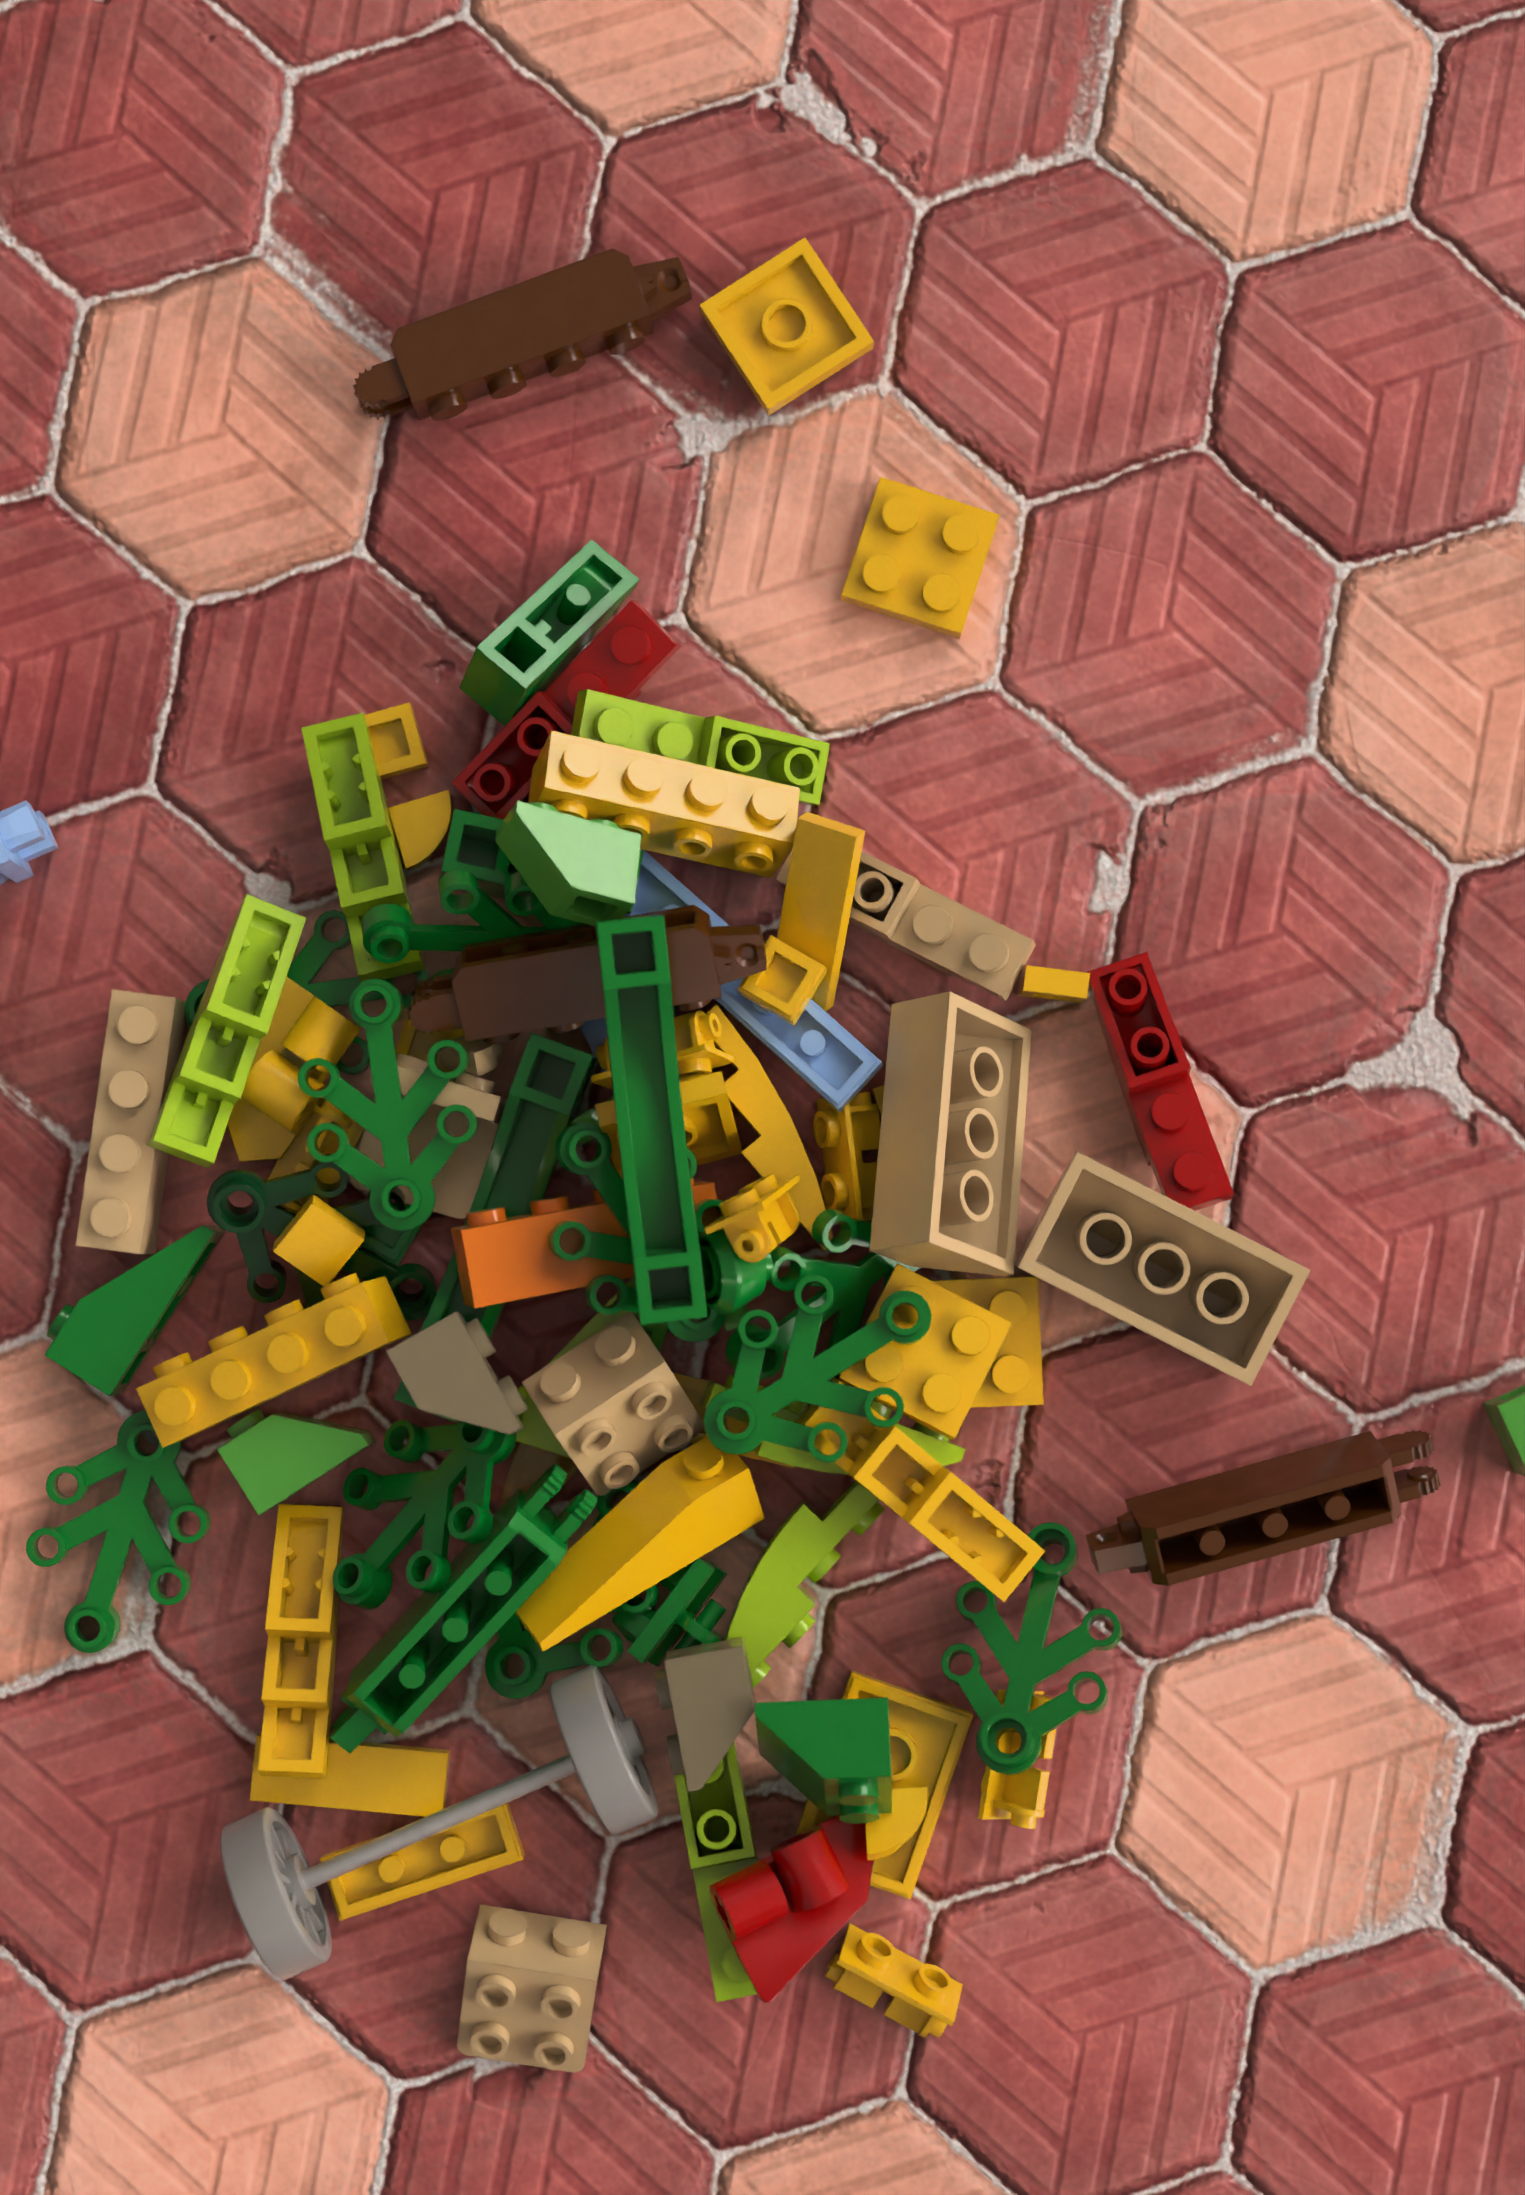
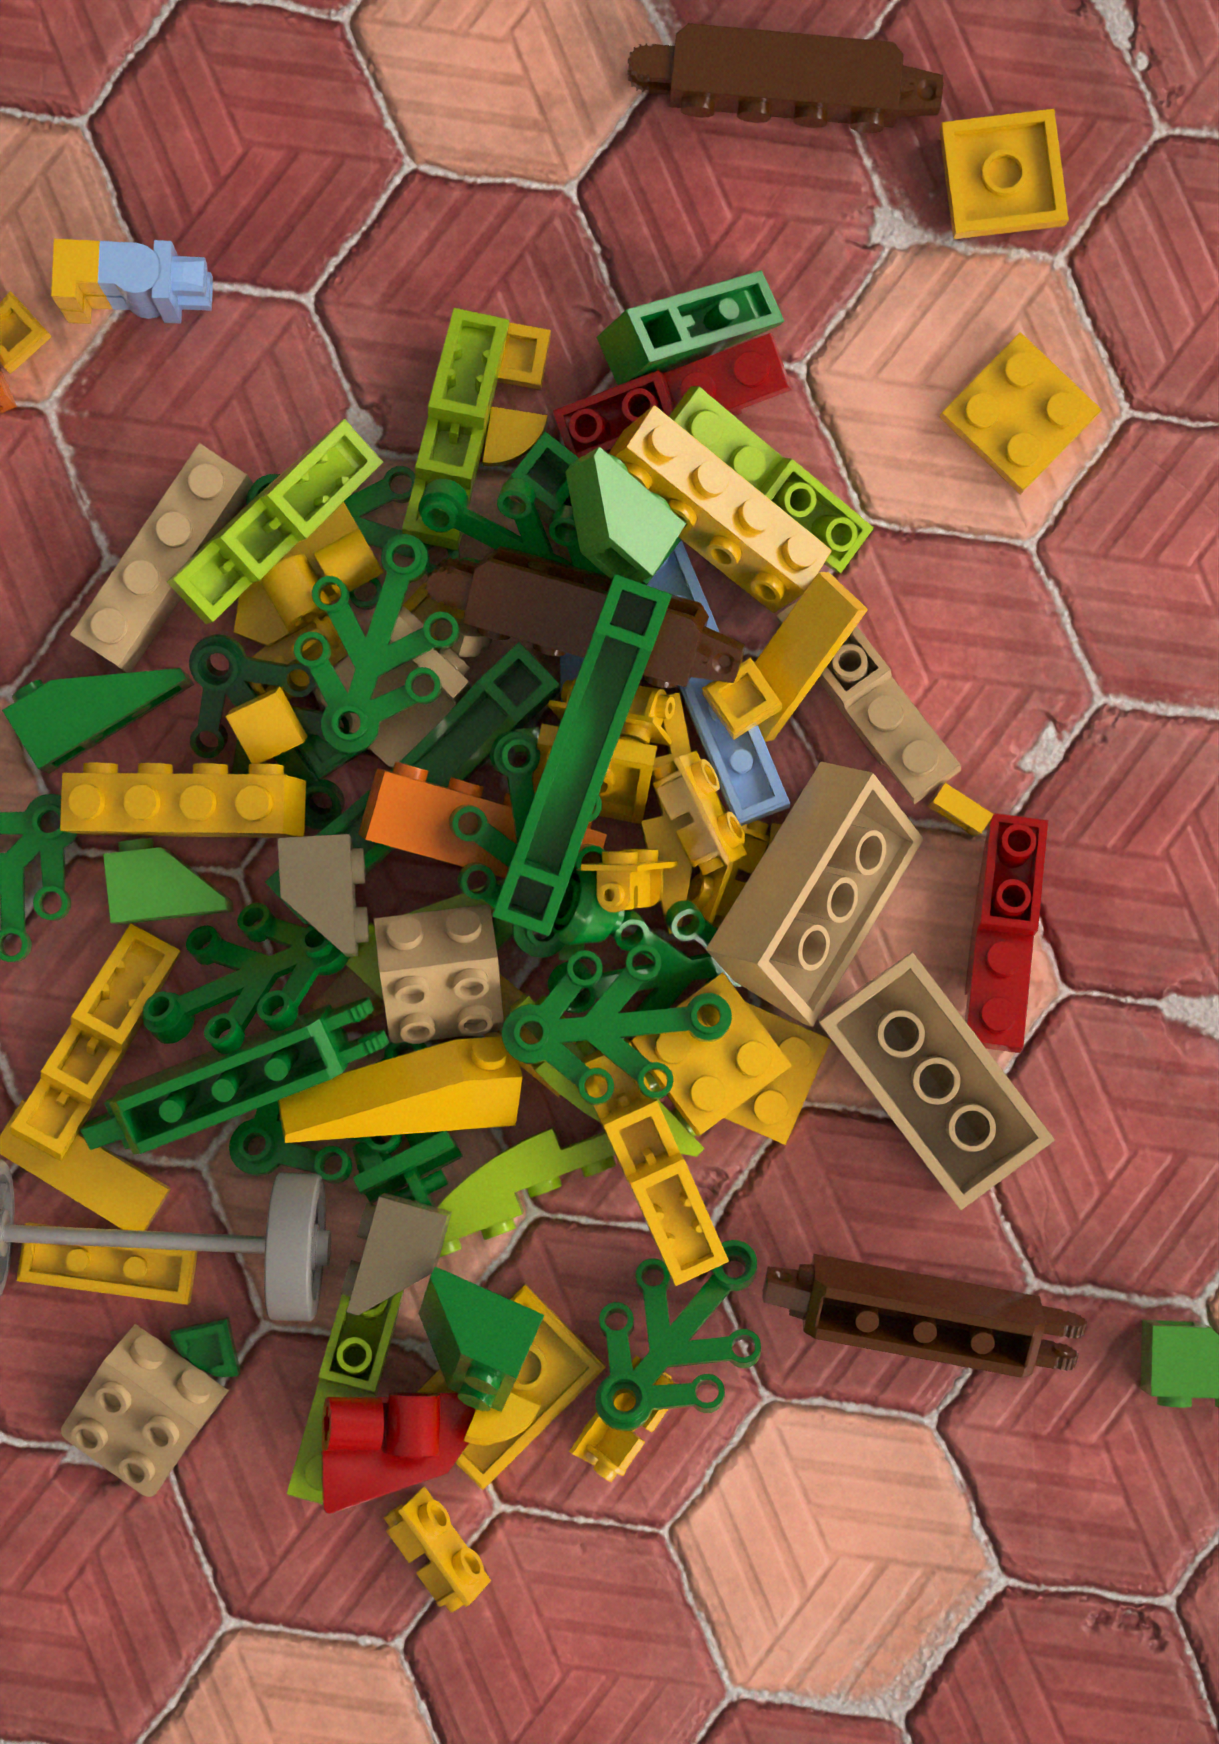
camera: 25 degrees right, 0 degrees up
none -> green tile [170,1317,241,1377]
none -> yellow hinge [653,751,747,876]

